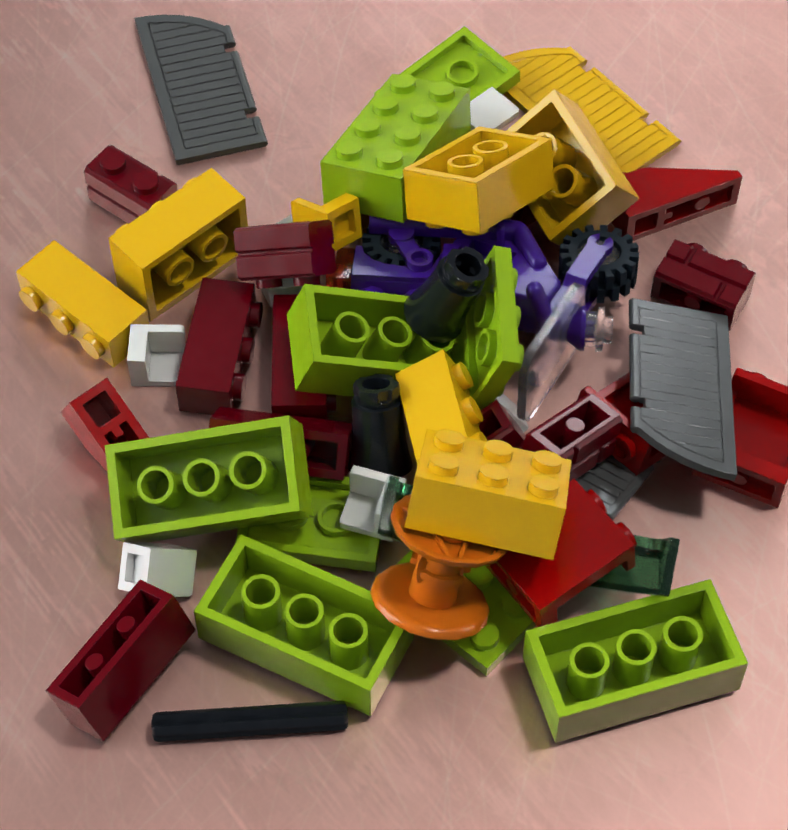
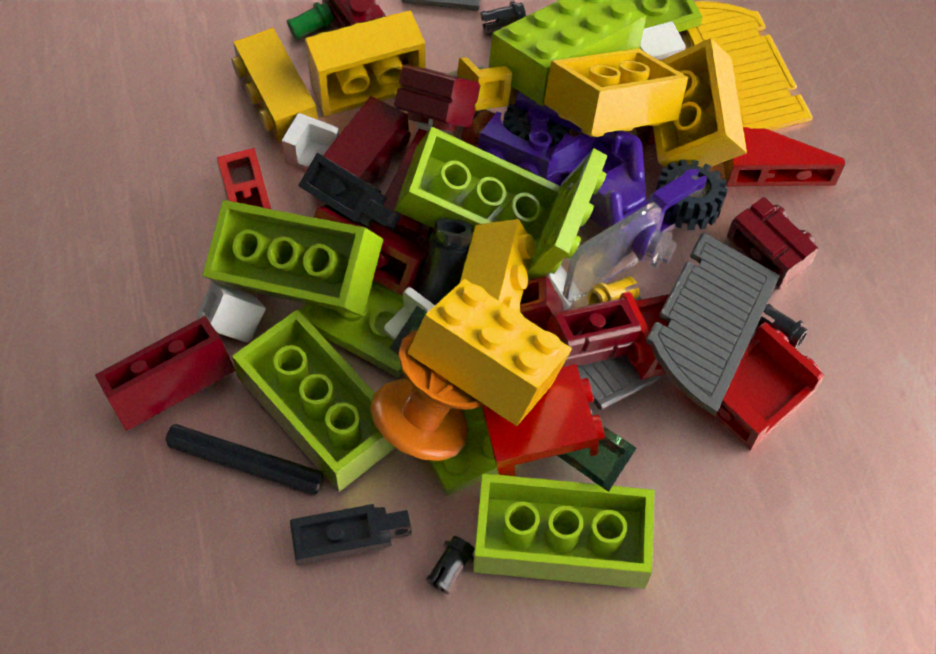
camera: 20 degrees right, 5 degrees up
black plant [404,246,489,343] -> none
none -> green pin [286,2,334,41]
none -> black hinge [290,504,412,565]
none -> black hinge [298,152,401,230]
none -> black pin [425,536,475,594]
none -> black pin [480,1,526,34]
none -> yellow pin [587,276,639,305]
none -> black pin [757,303,809,349]

